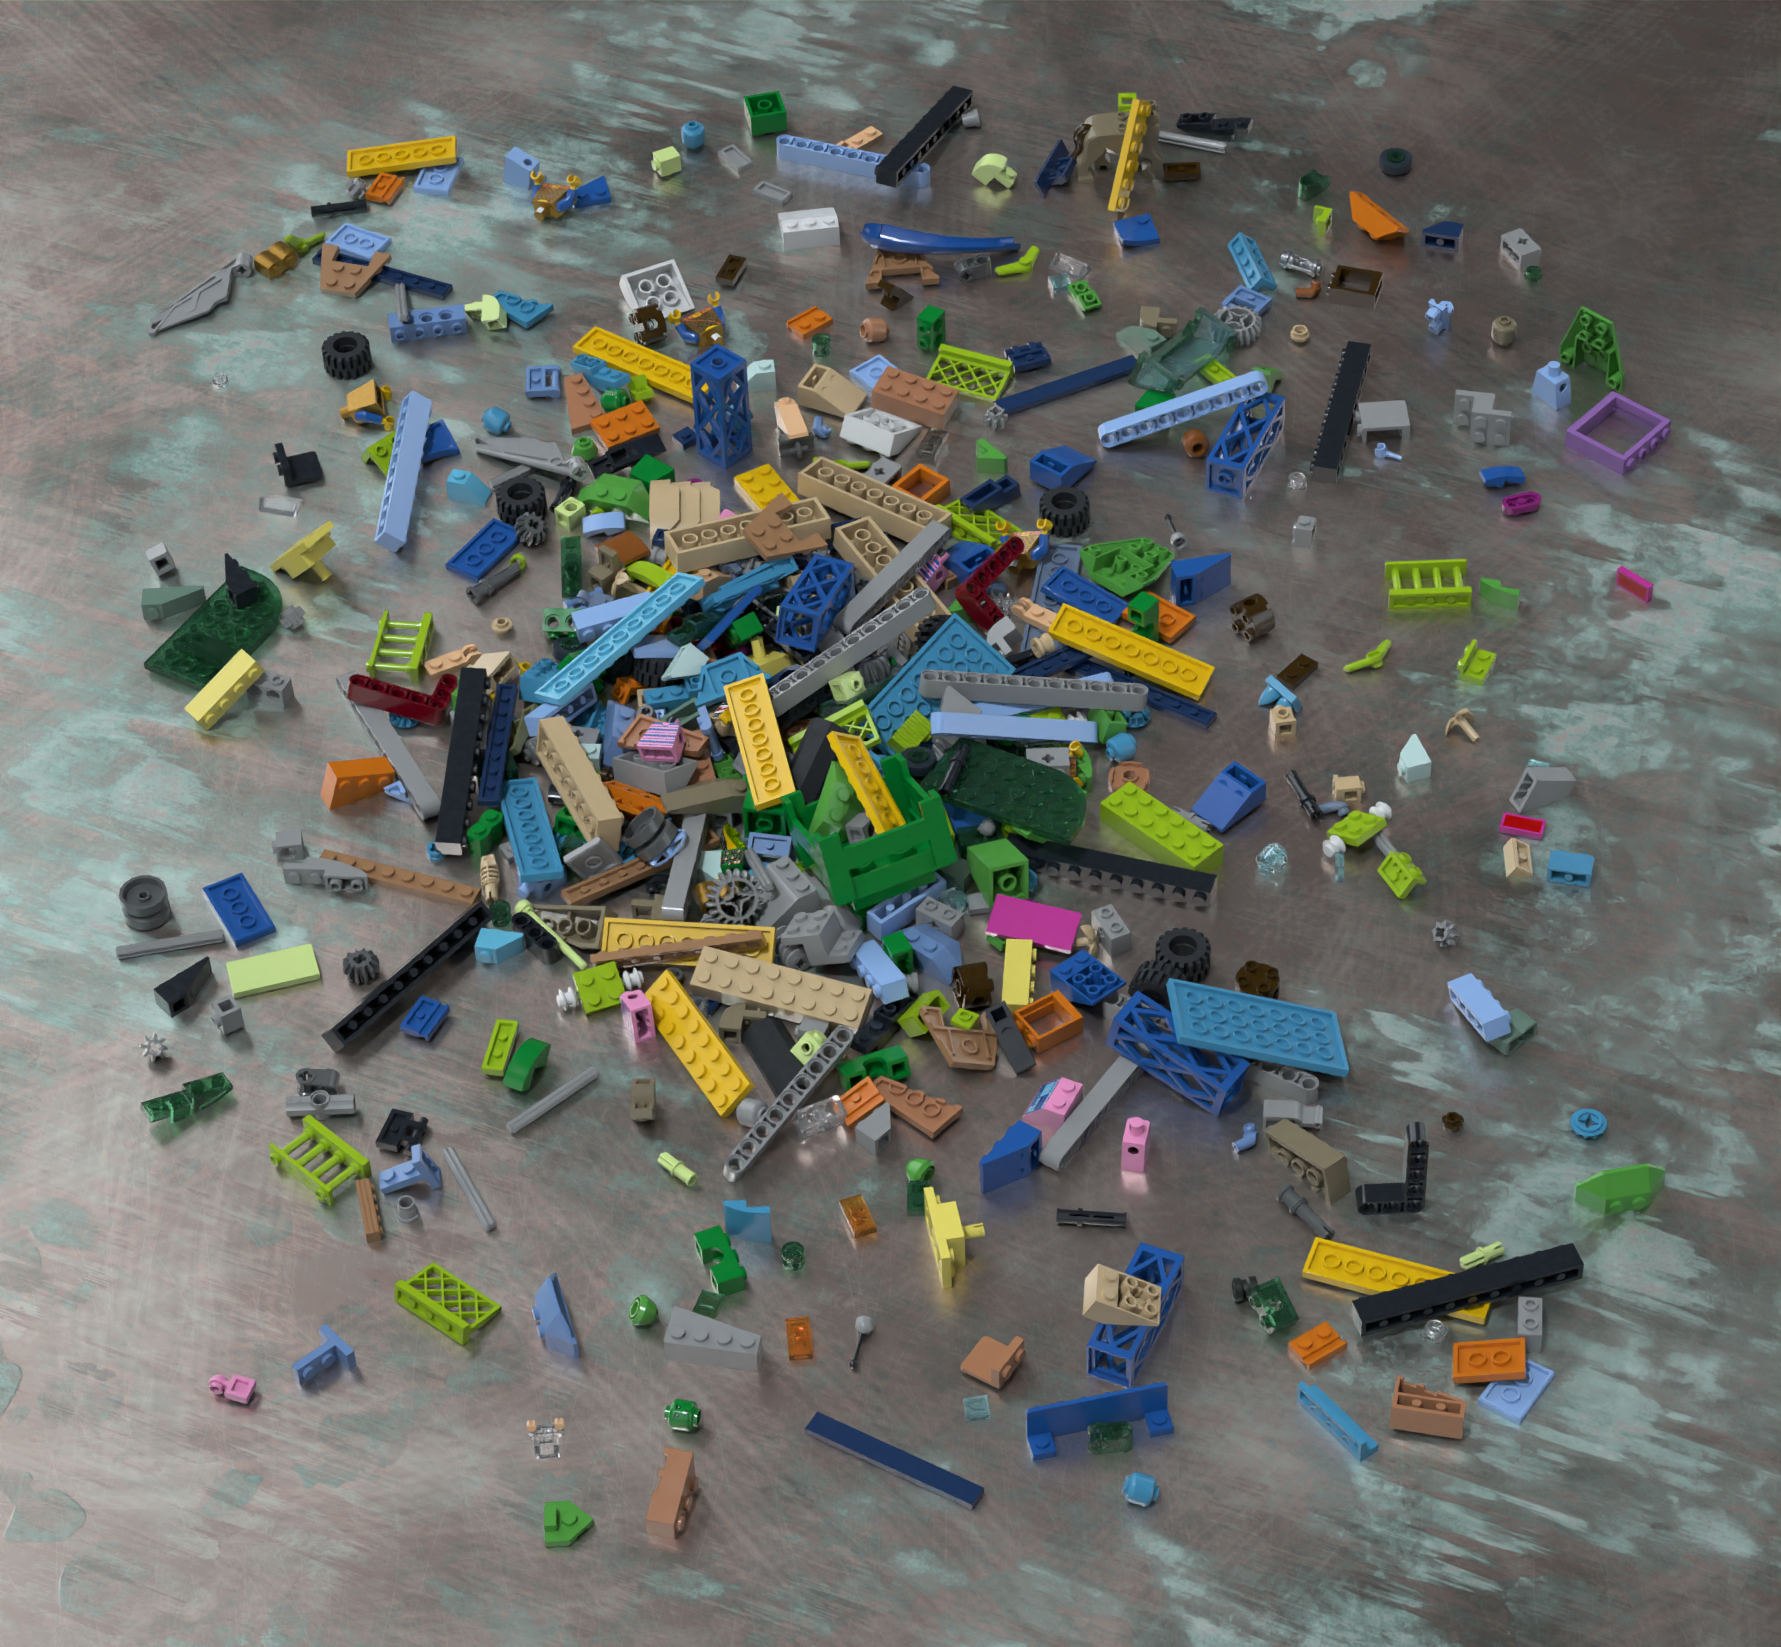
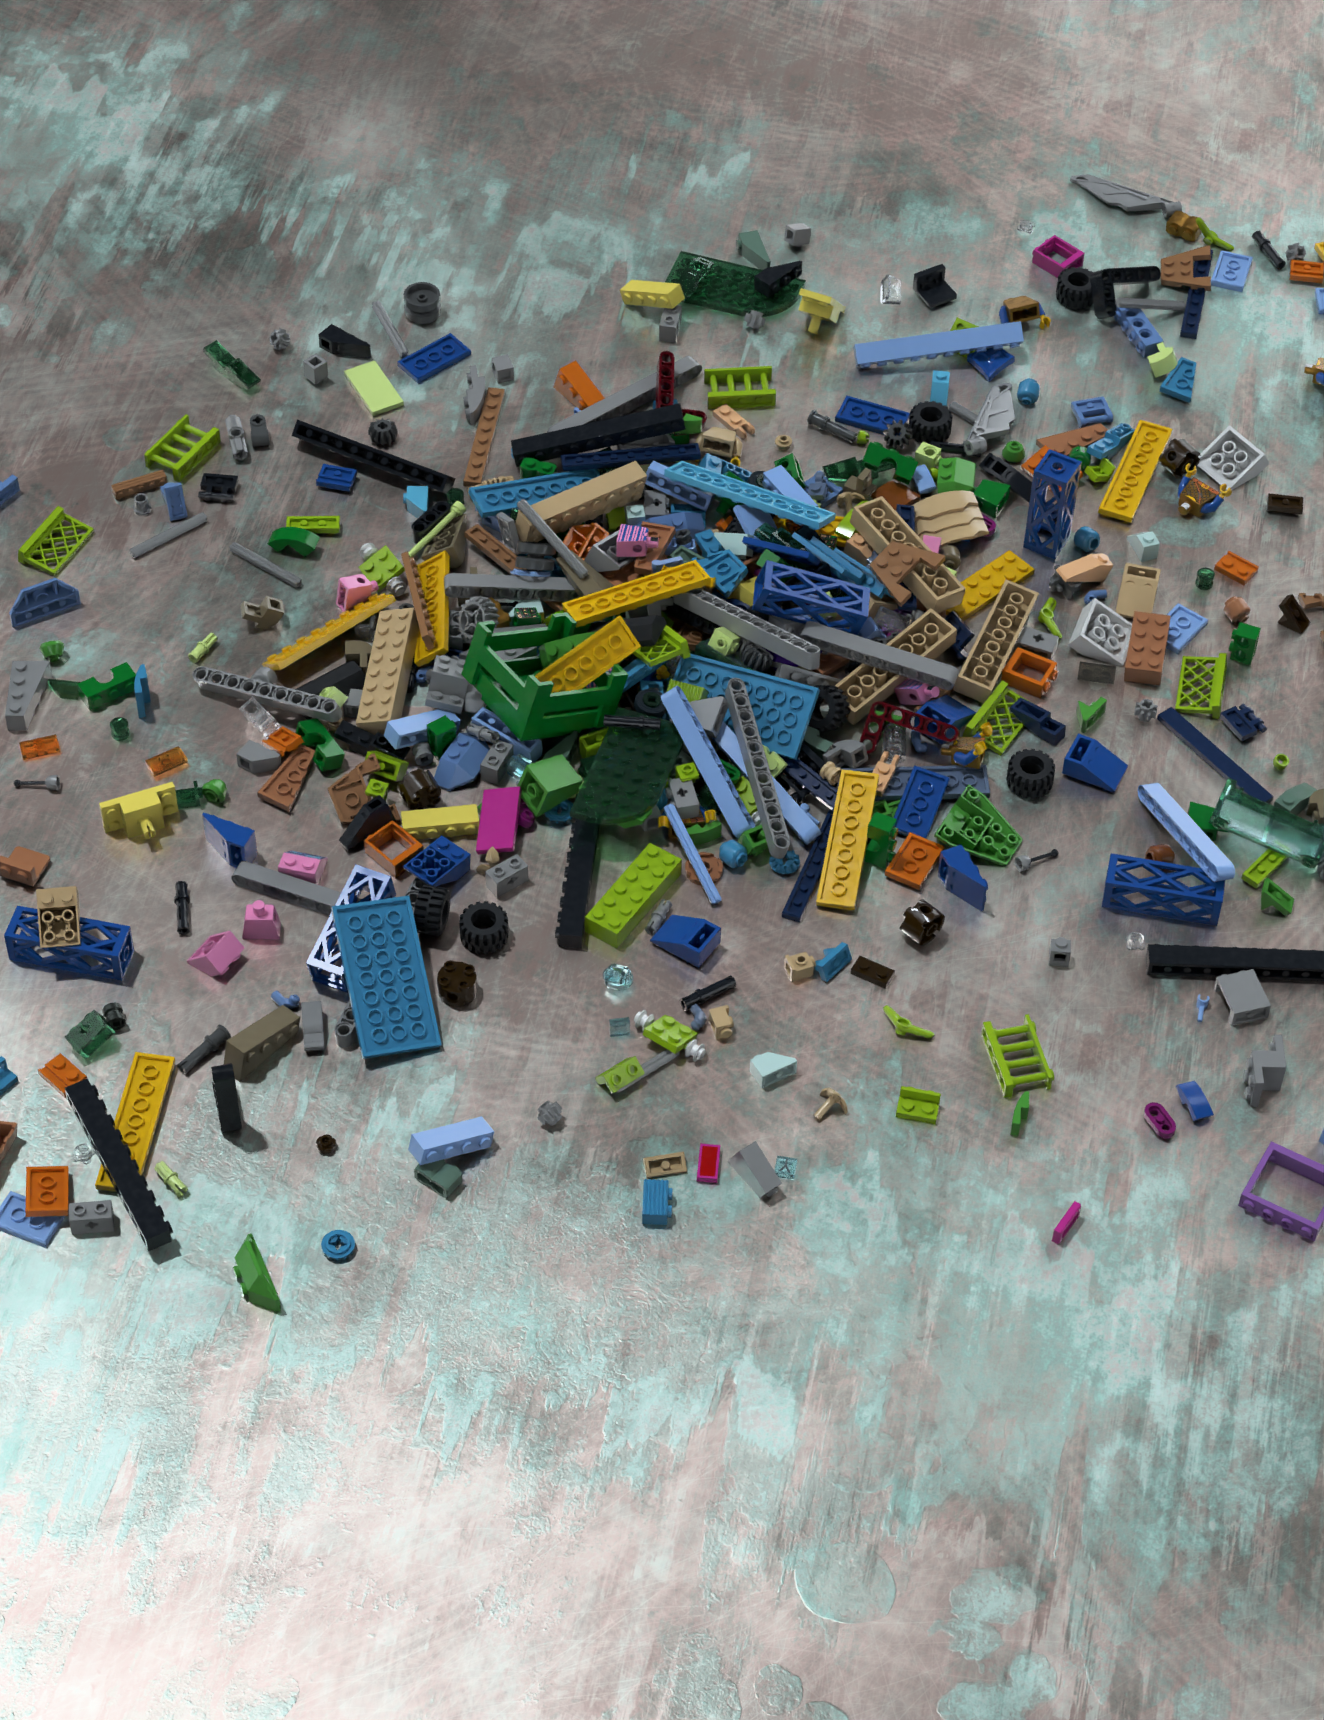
camera: 75 degrees right, 5 degrees up
none -> bright pink slope [186,931,244,976]
none -> light grey pin [466,723,500,743]
none -> light grey axle [517,499,588,578]
none -> light blue axle [664,804,722,905]
none -> lime bracket [675,762,699,783]
none -> green arch [860,442,918,485]
none -> dark pink window [1032,235,1085,278]
none -> black beam [1090,266,1161,319]
none -> lime hinge [1273,753,1289,770]

